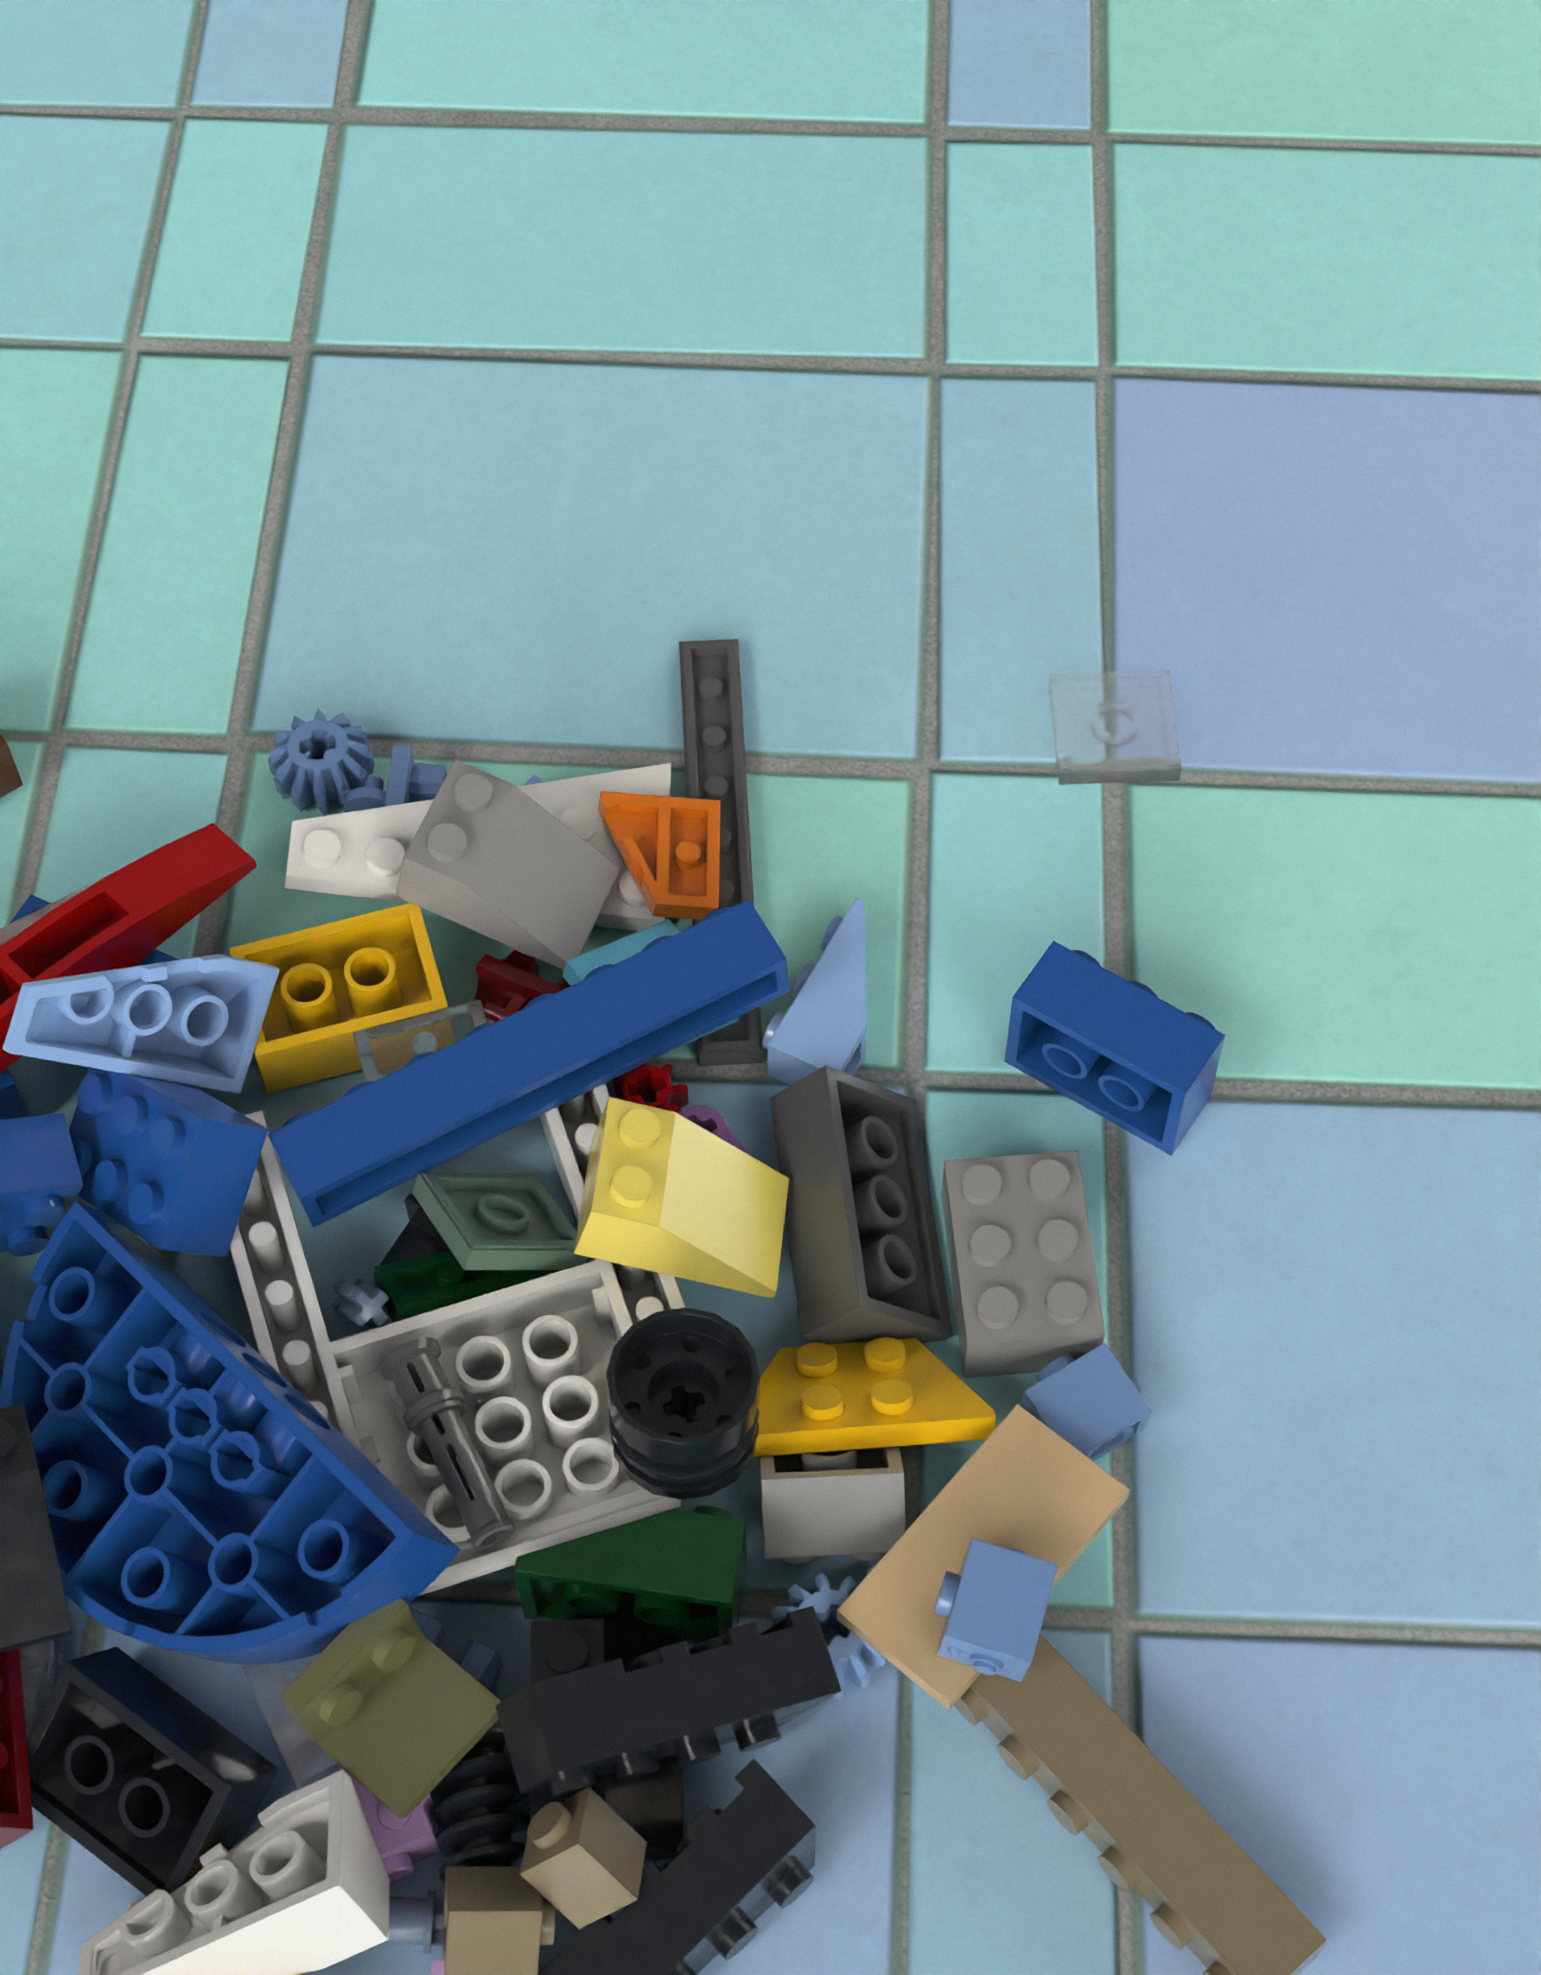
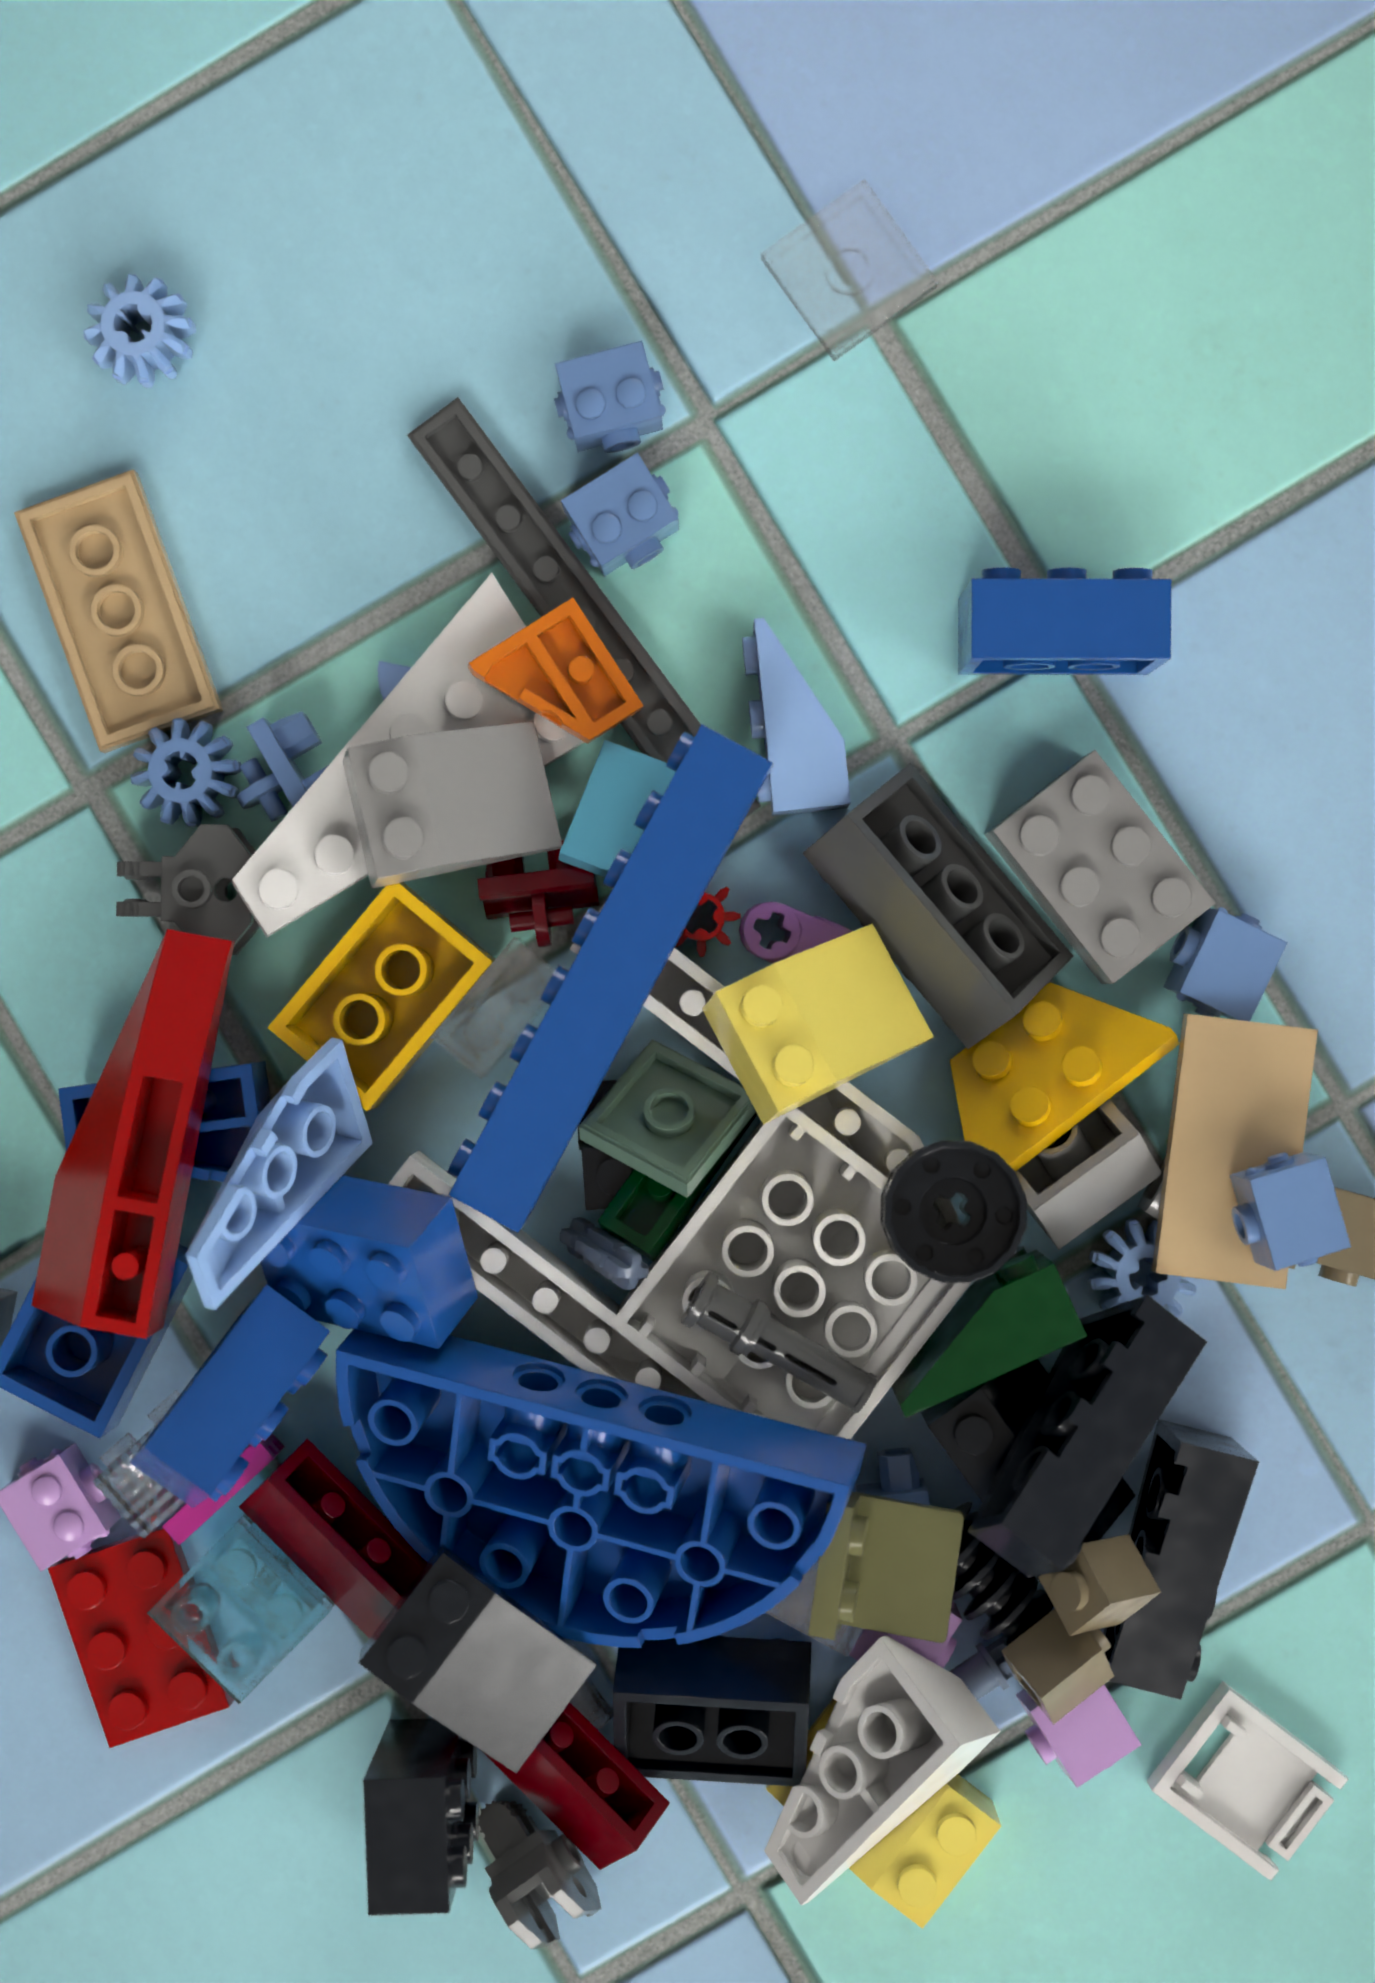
camera: 30 degrees left, 30 degrees up
none -> tan tile [14,469,223,753]
none -> light blue gear [83,274,196,388]
none -> dark grey hinge [116,824,260,955]
none -> medium blue head [554,341,666,453]
none -> medium blue head [561,452,679,577]

